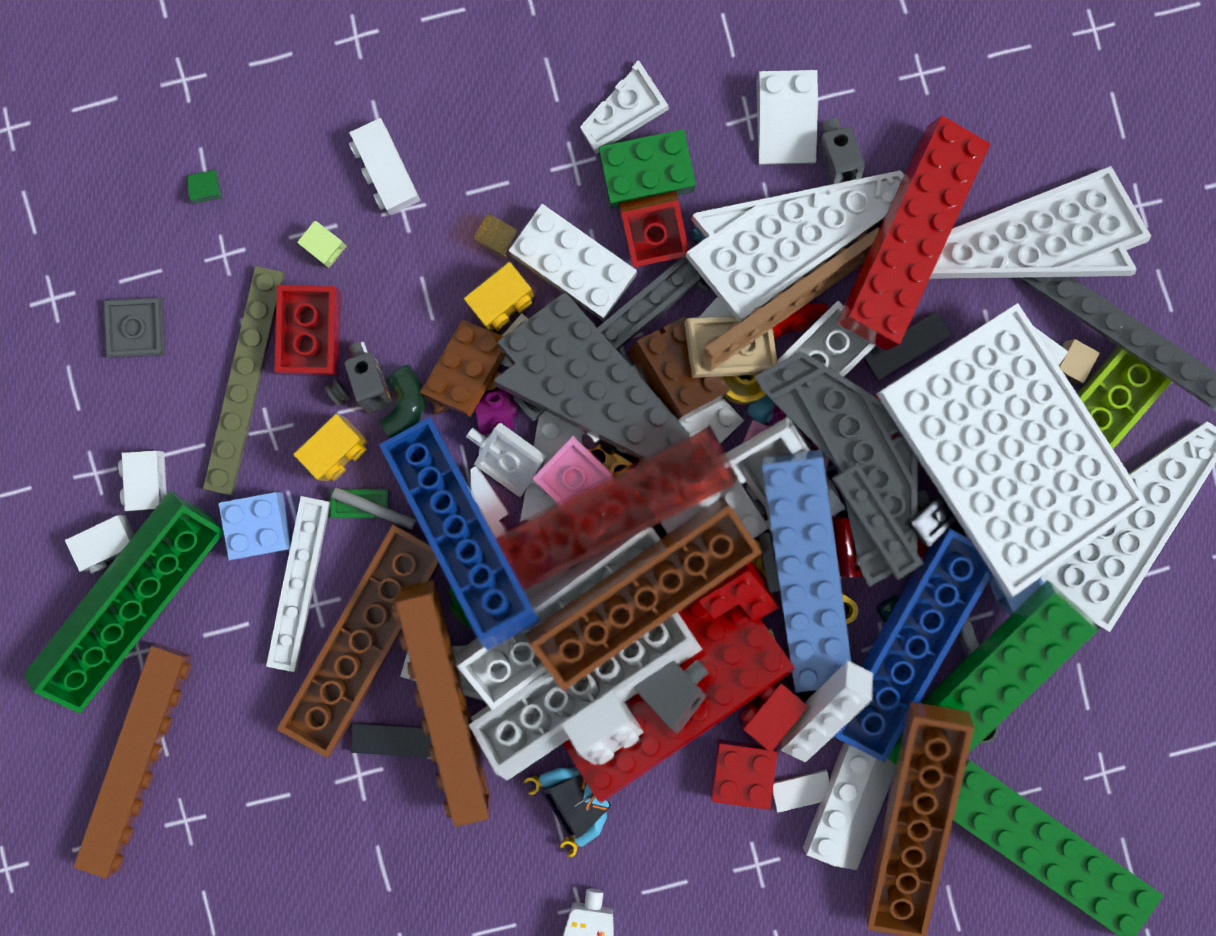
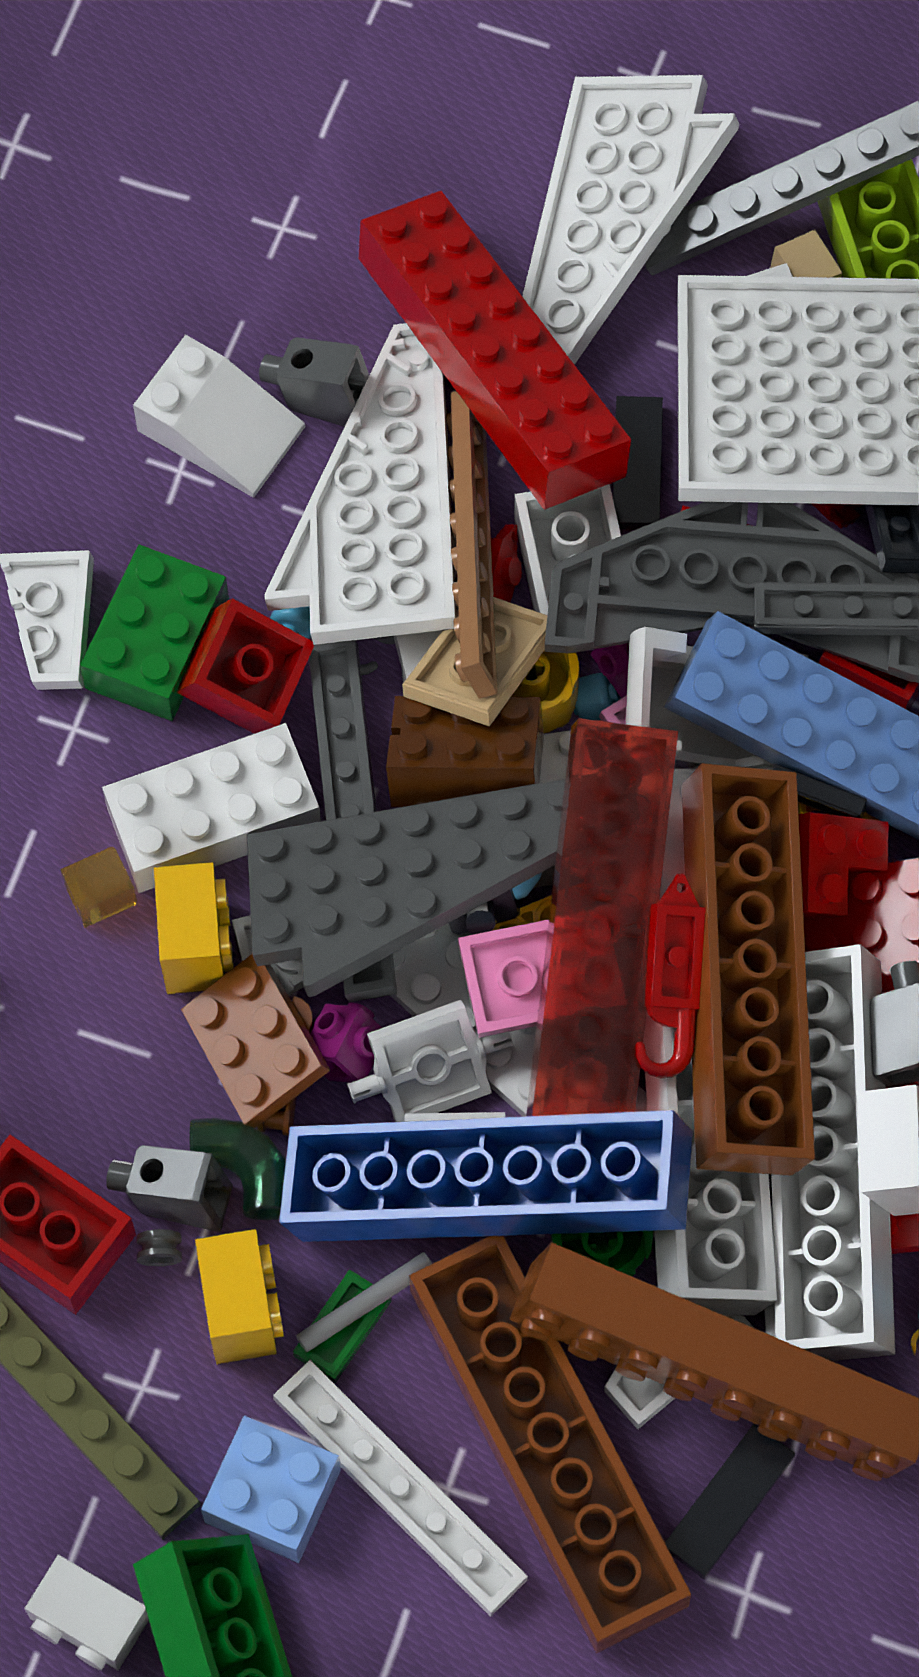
camera: 60 degrees left, 20 degrees down
none -> red plate [635,873,706,1079]

